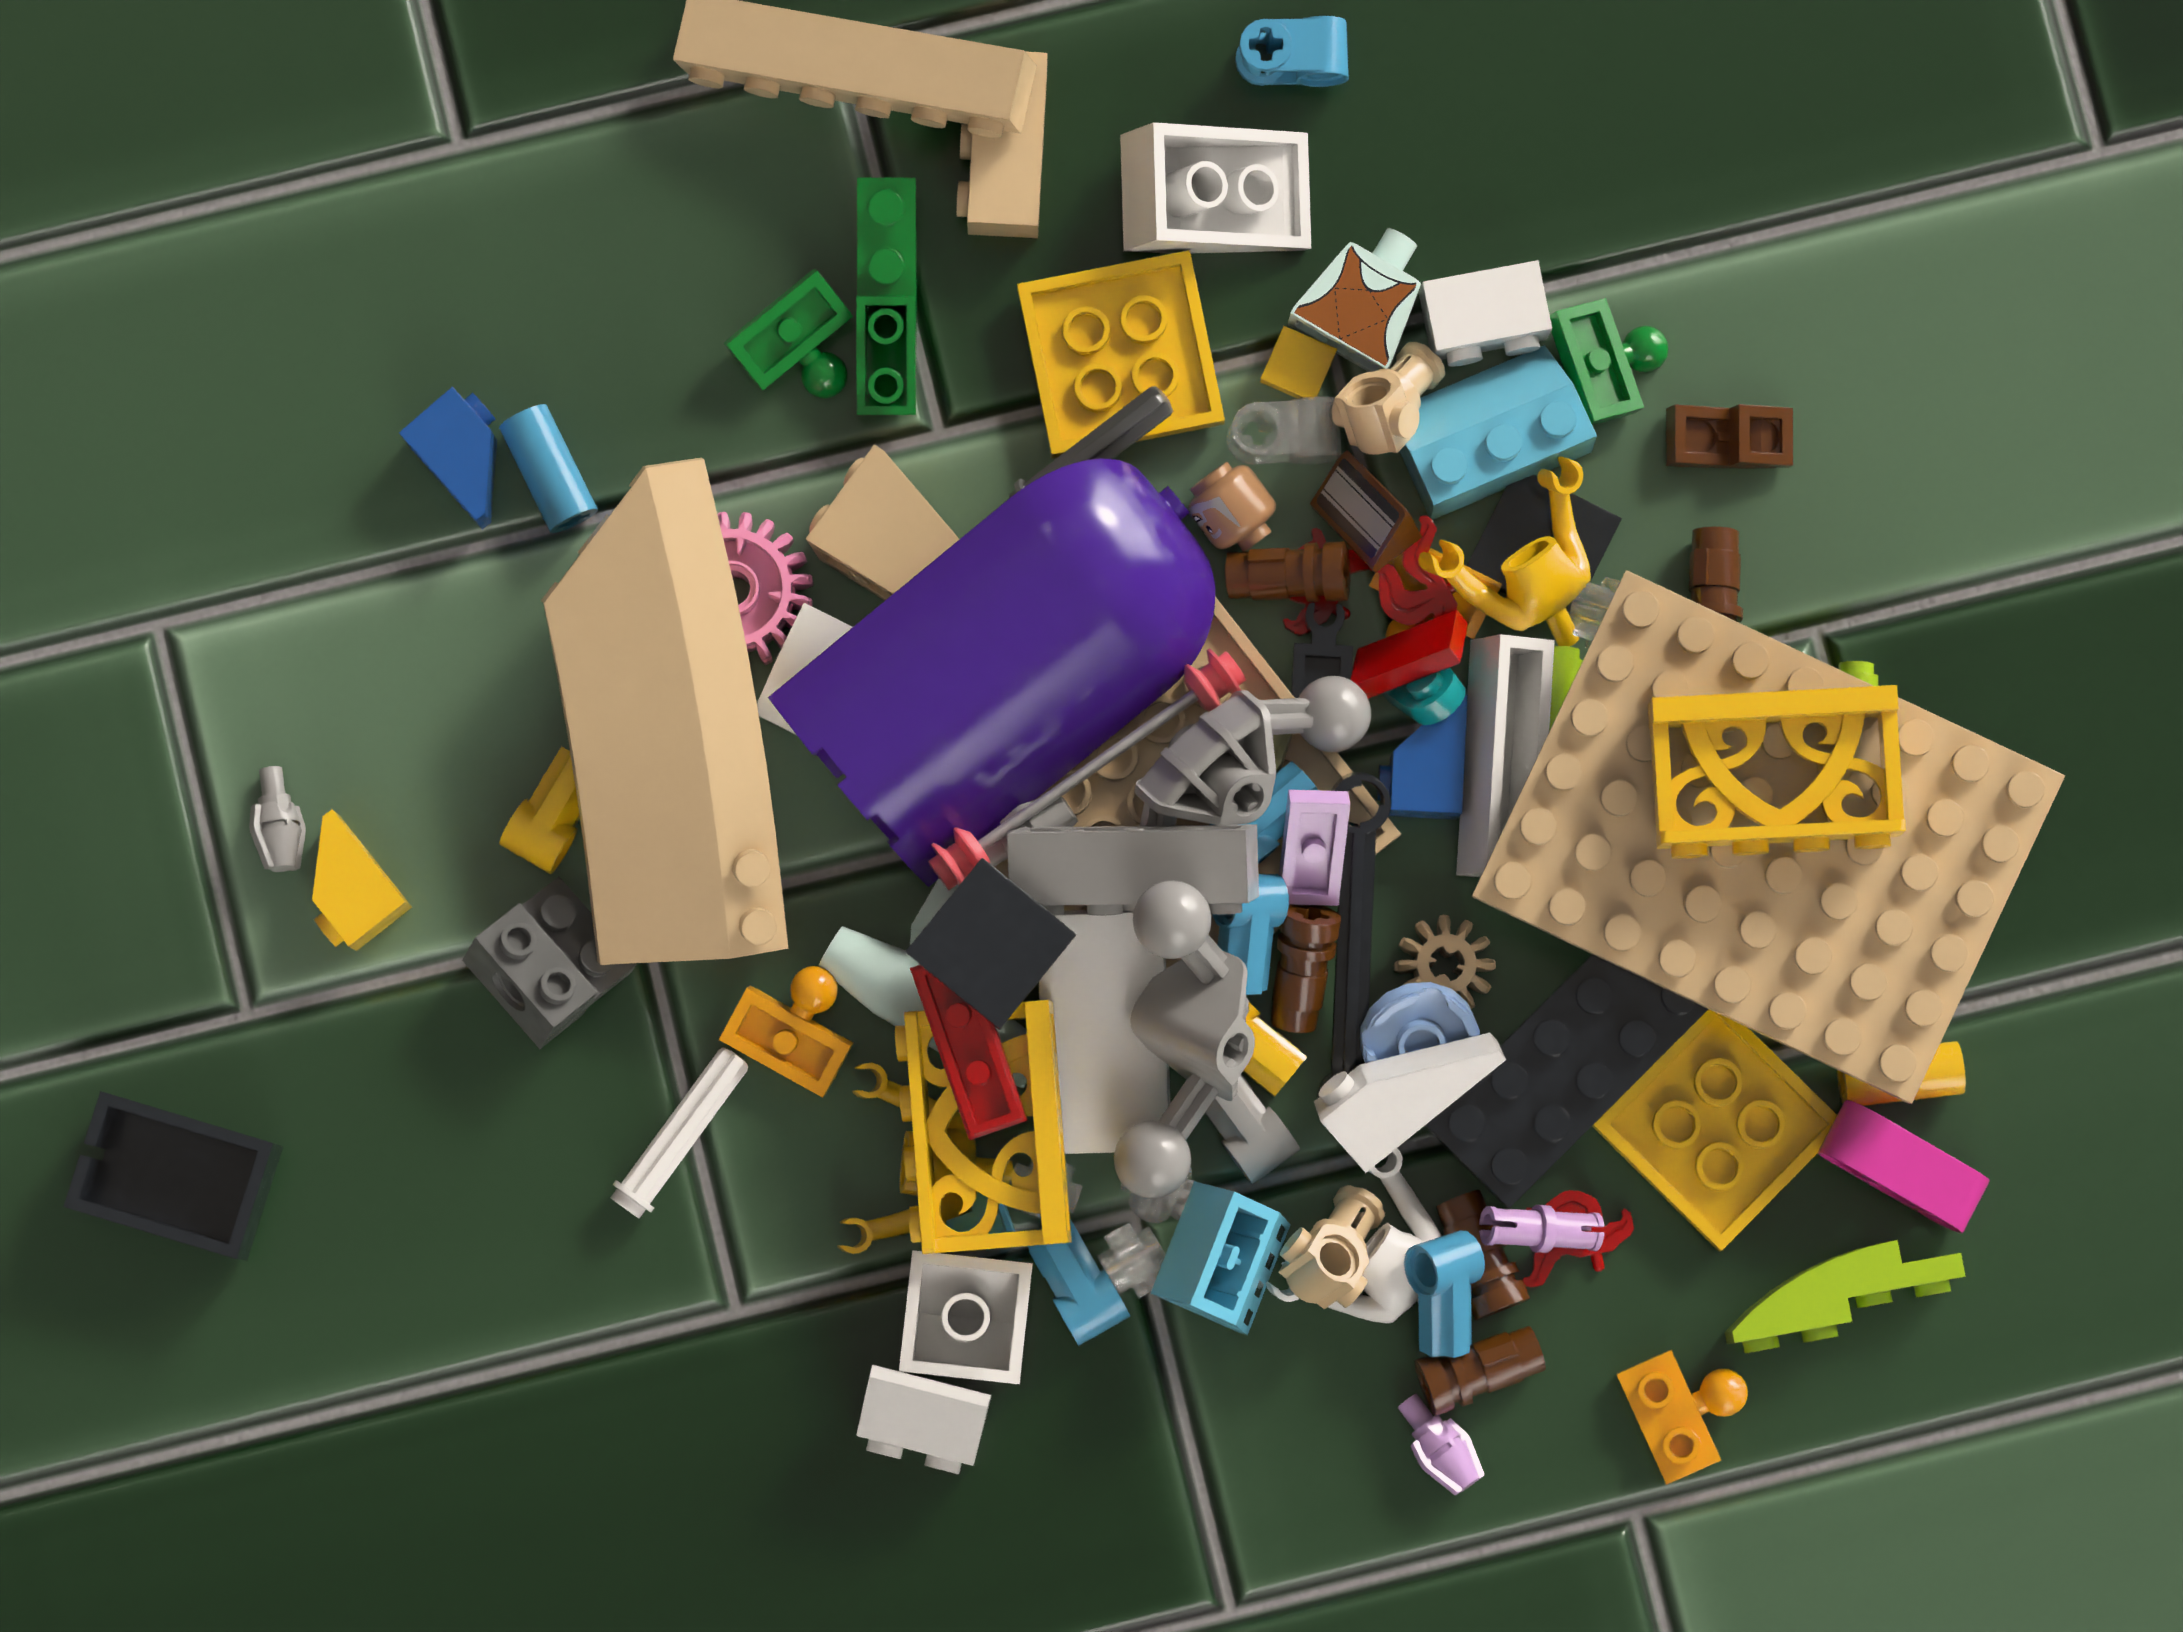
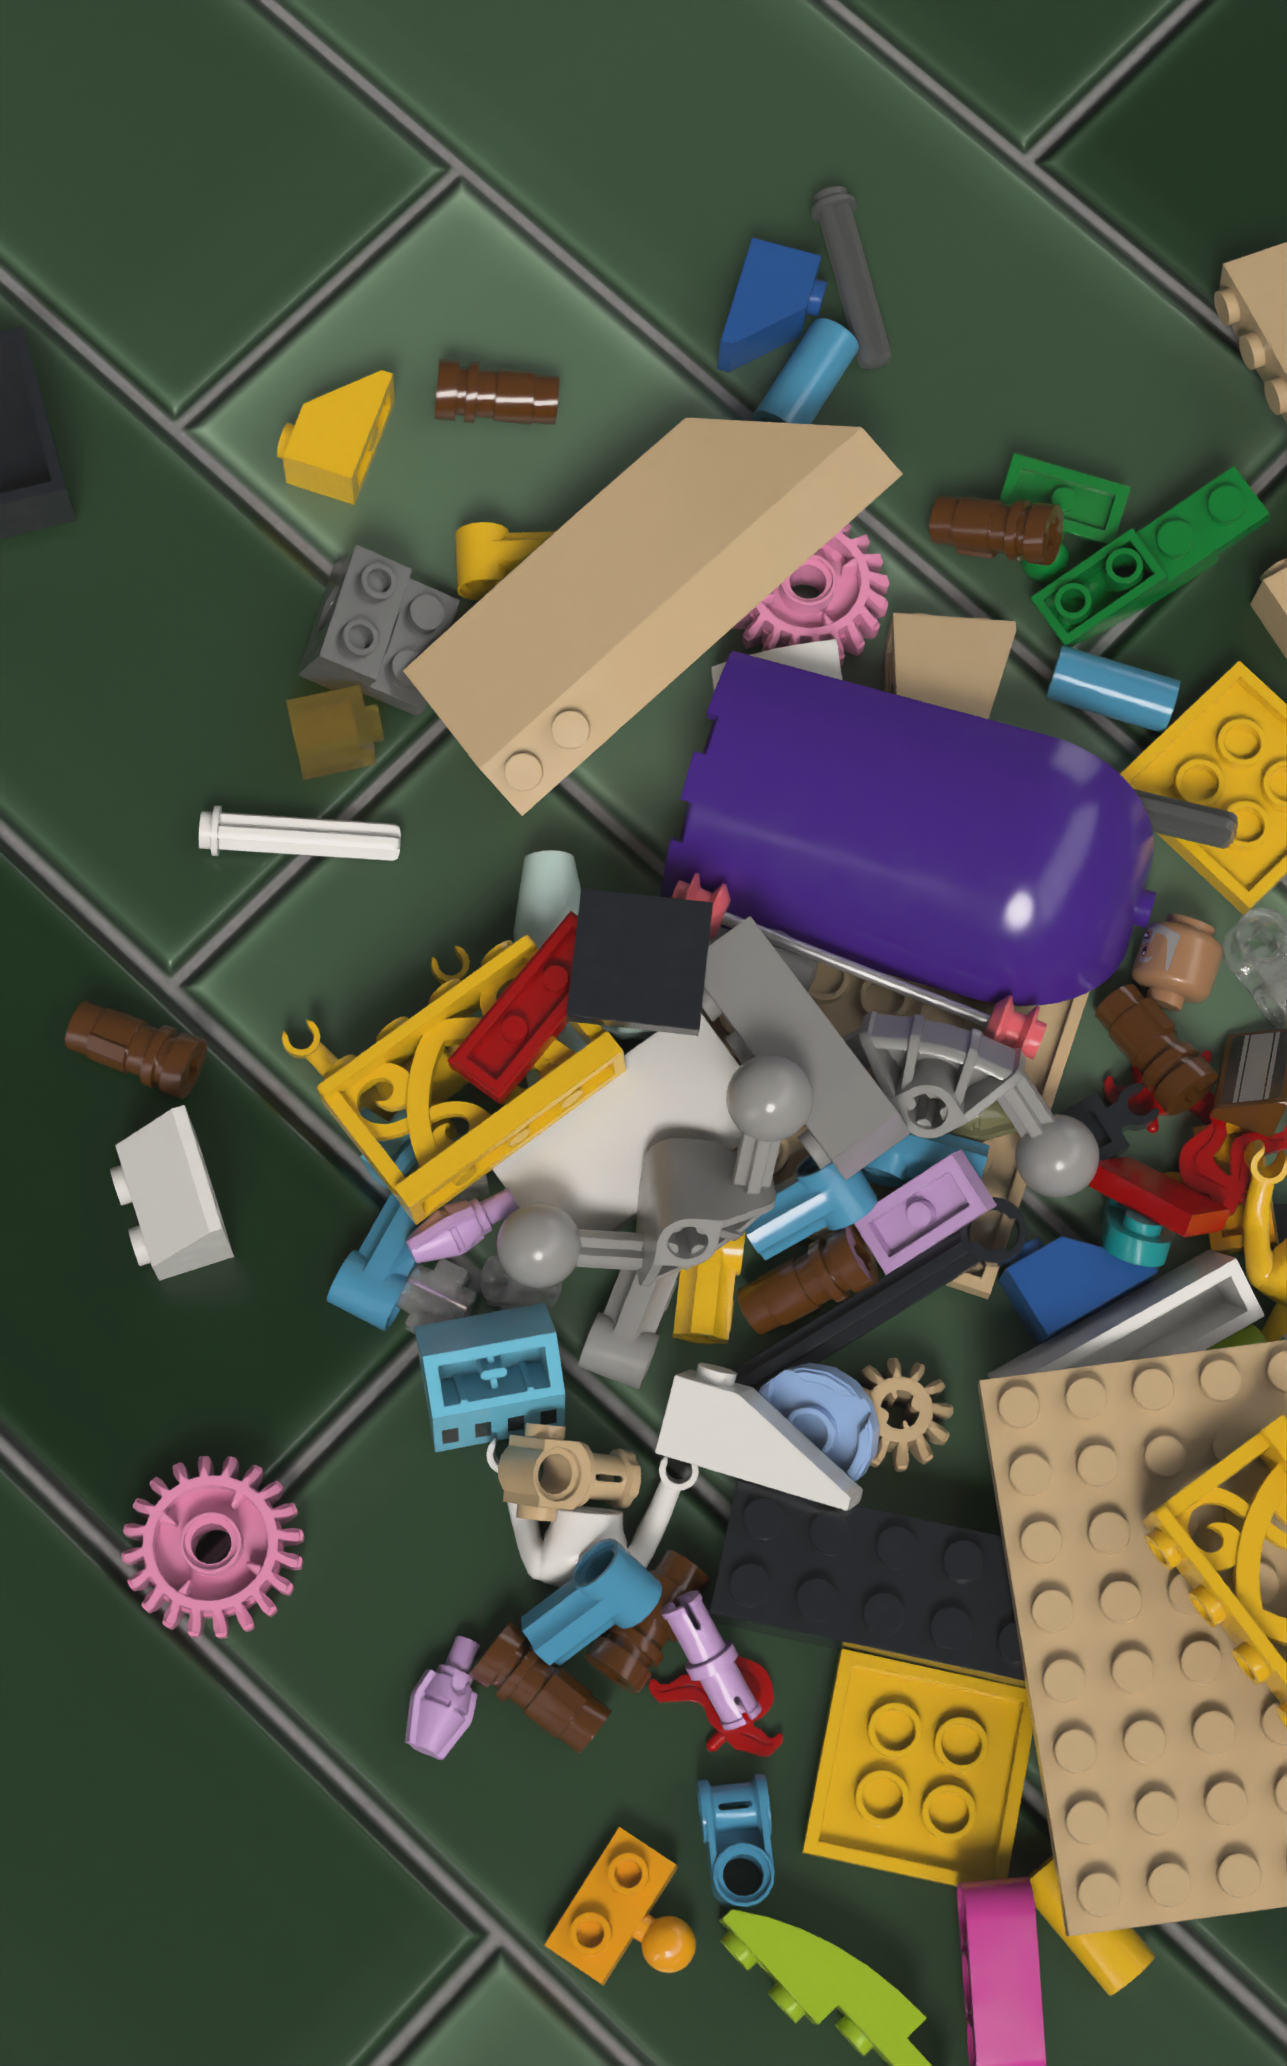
camera: 55 degrees right, 10 degrees down
light grey piece [249,766,306,872] -> none
light orange plate [719,966,854,1098] -> none
white slope [899,1250,1033,1384] -> none
none -> reddish brown axle [65,1001,207,1099]
none -> bright pink gear [122,1456,305,1639]
none -> clear yellow brick [286,685,384,780]
none -> lavender piece [405,1188,518,1263]
none -> reddish brown axle [434,359,560,425]
none -> dark azure piece [696,1773,775,1911]
none -> dark grey axle [810,186,891,370]
none -> reddish brown axle [929,495,1063,566]
none -> dark azure piece [1045,645,1181,733]

